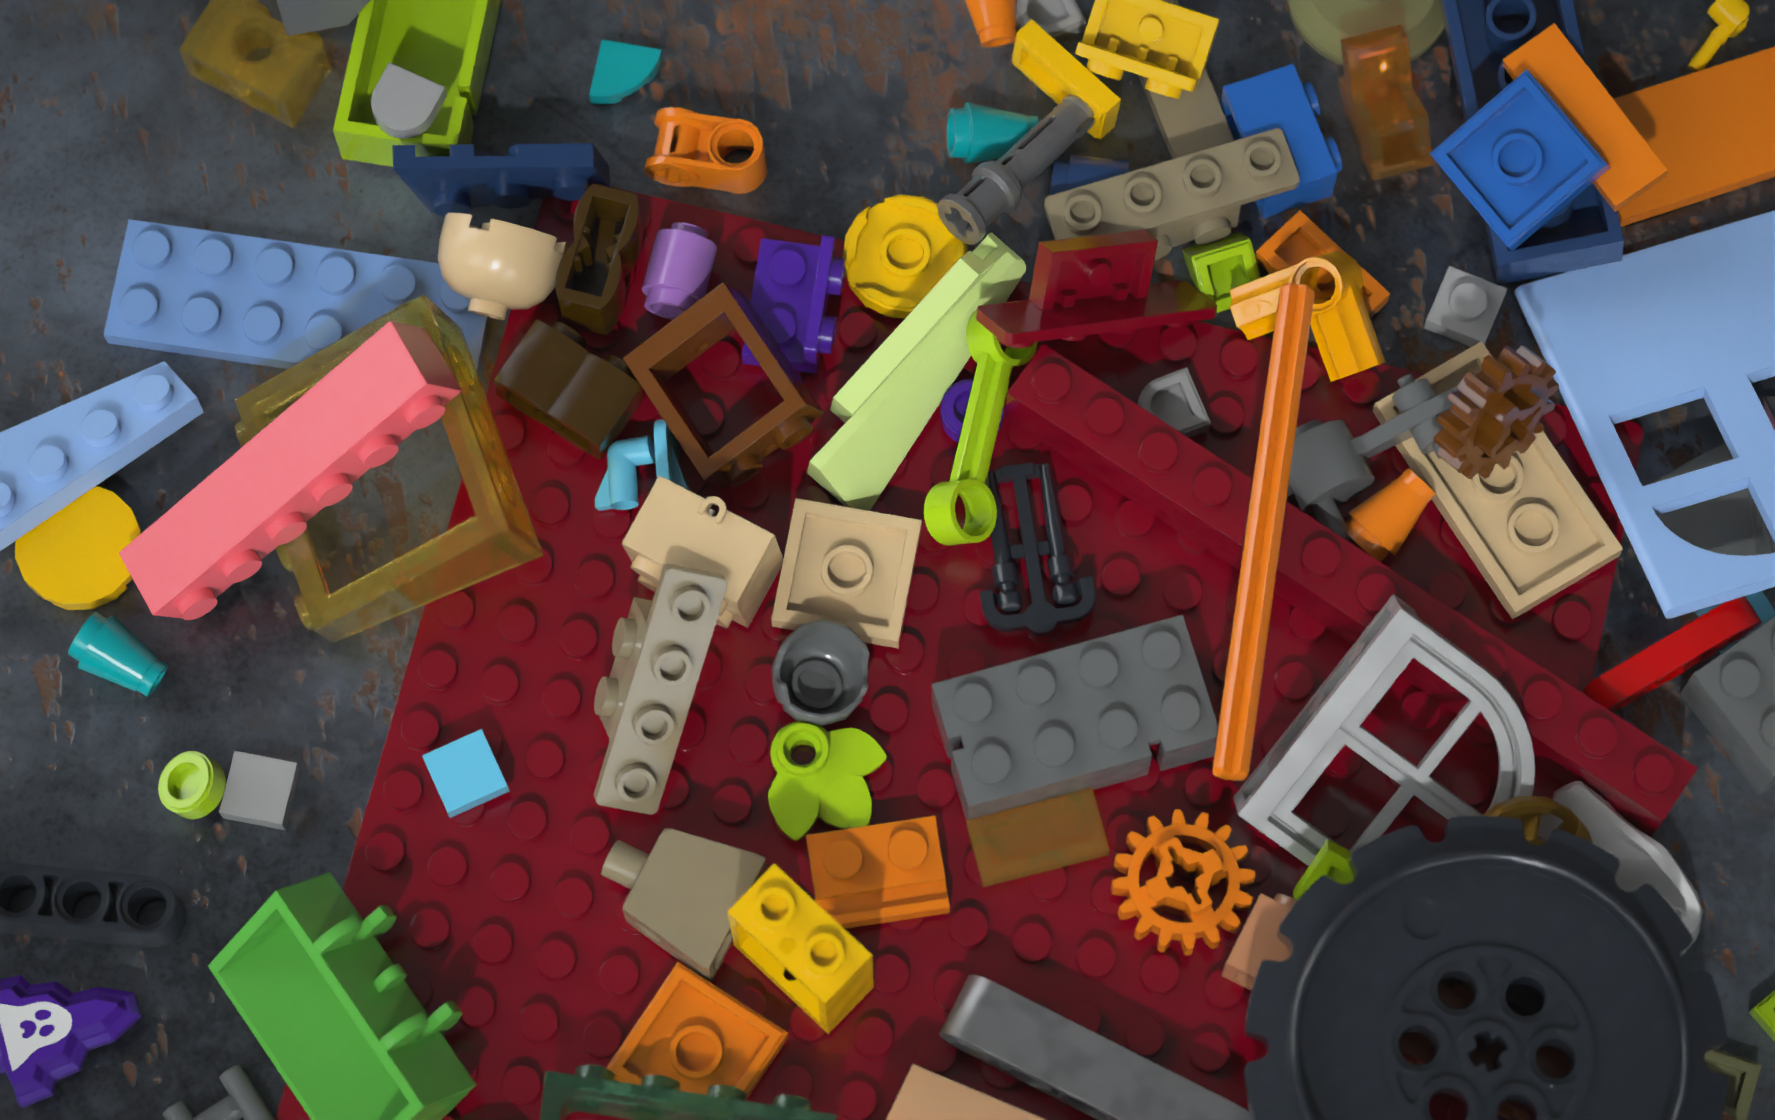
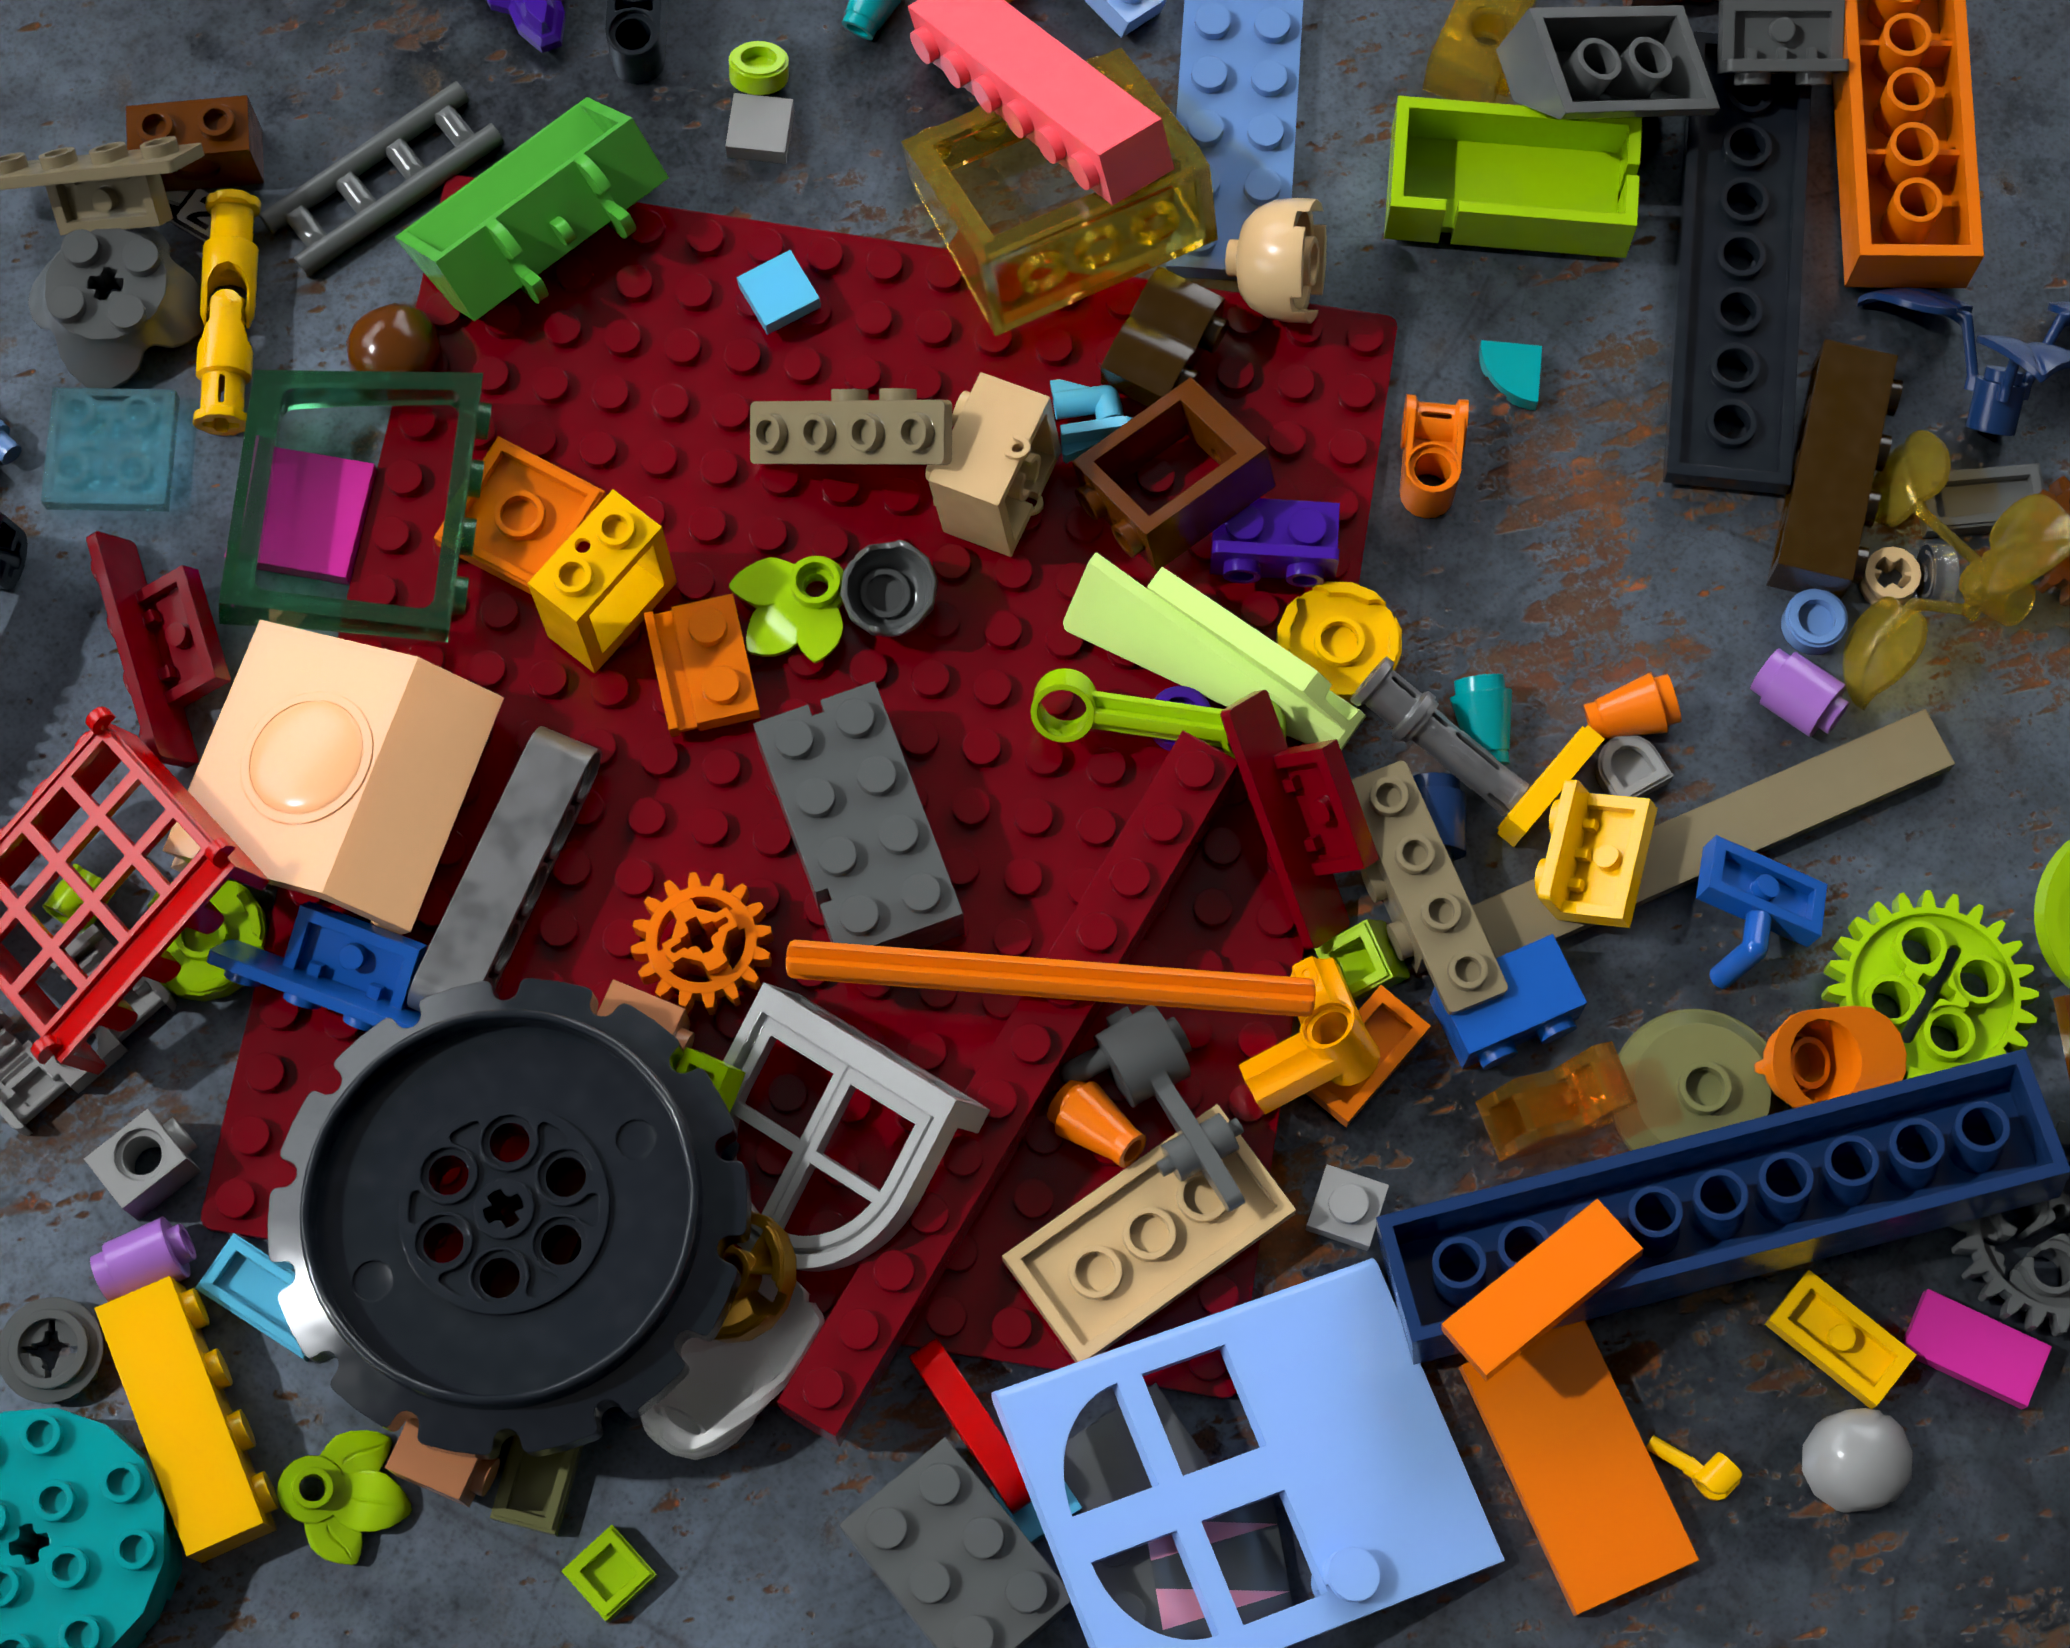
camera: 85 degrees right, 0 degrees up
light grey tile [371,63,447,139] -> none
dark blue wing [392,143,610,216] -> none
dark brown brick [556,183,643,335] -> none
dark tan torso [601,828,768,982] -> none
medium lavender brick [642,222,717,320] -> none
tan plate [771,498,922,649] -> none
clear yellow tile [966,789,1110,887] -> none
black piece [980,462,1095,637] -> none
light grey tile [1138,368,1211,438] -> none
blue plate [1430,70,1611,251] -> none
reddish brown gear [1434,345,1559,480] -> none

